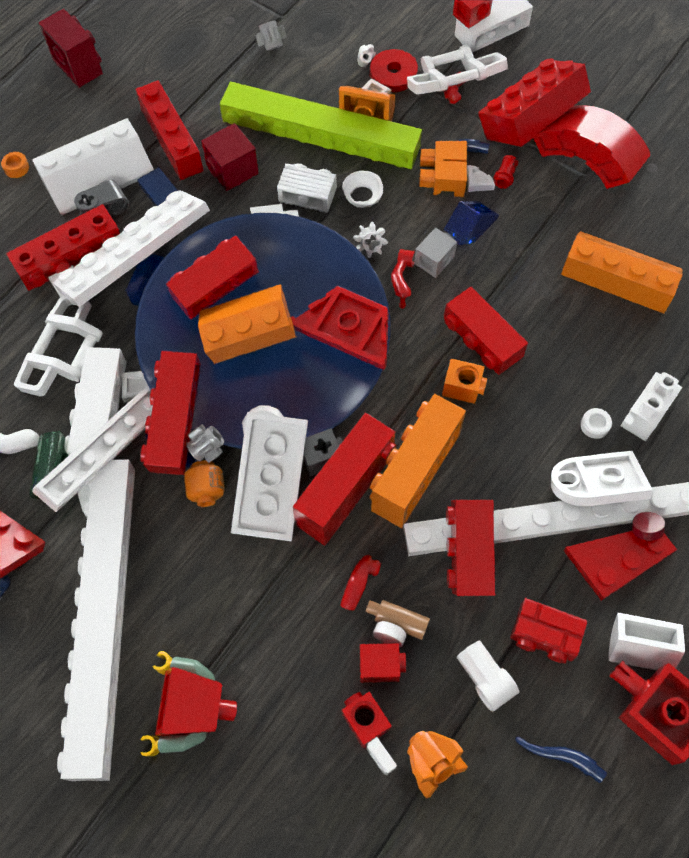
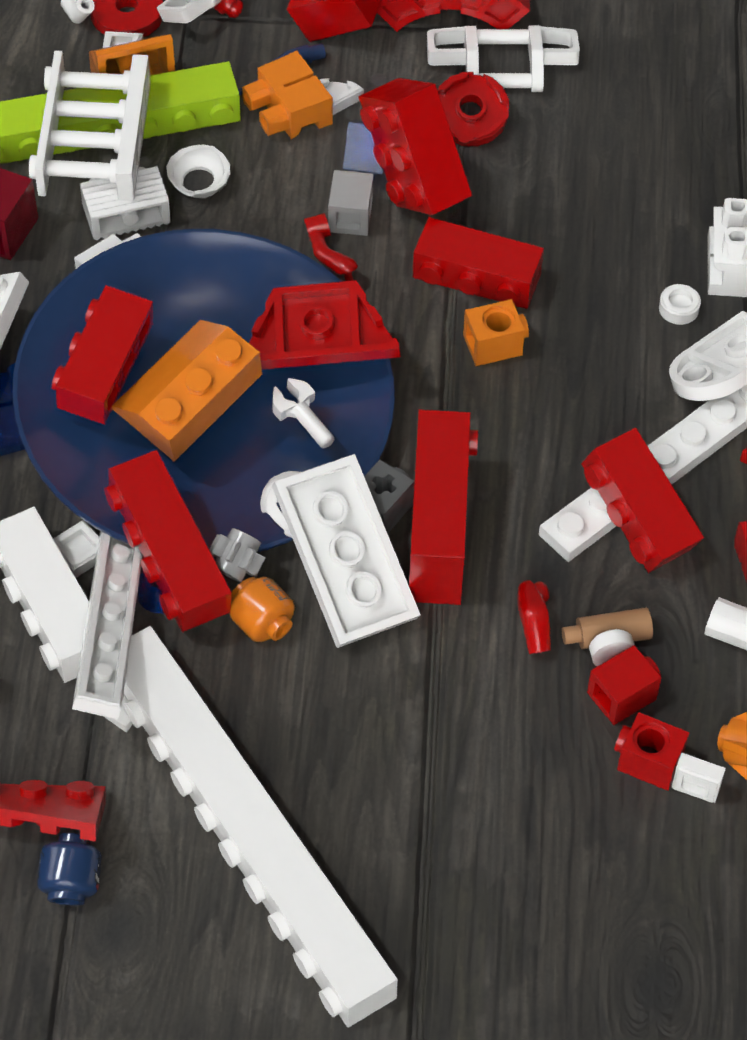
camera: 35 degrees left, 10 degrees down
clear green brick [29,431,69,499] -> none
red torso [140,651,237,756] -> none
white gear [353,222,388,258] -> none
orange brick [369,393,466,529] -> none
red pin [493,155,519,189] -> none
orange slope [561,231,683,314] -> none
none -> white fence [29,51,151,201]
none -> white bar [272,378,334,448]
none -> red brick [358,78,472,215]
none -> white bar [427,25,580,92]
none -> red tile [437,72,509,146]

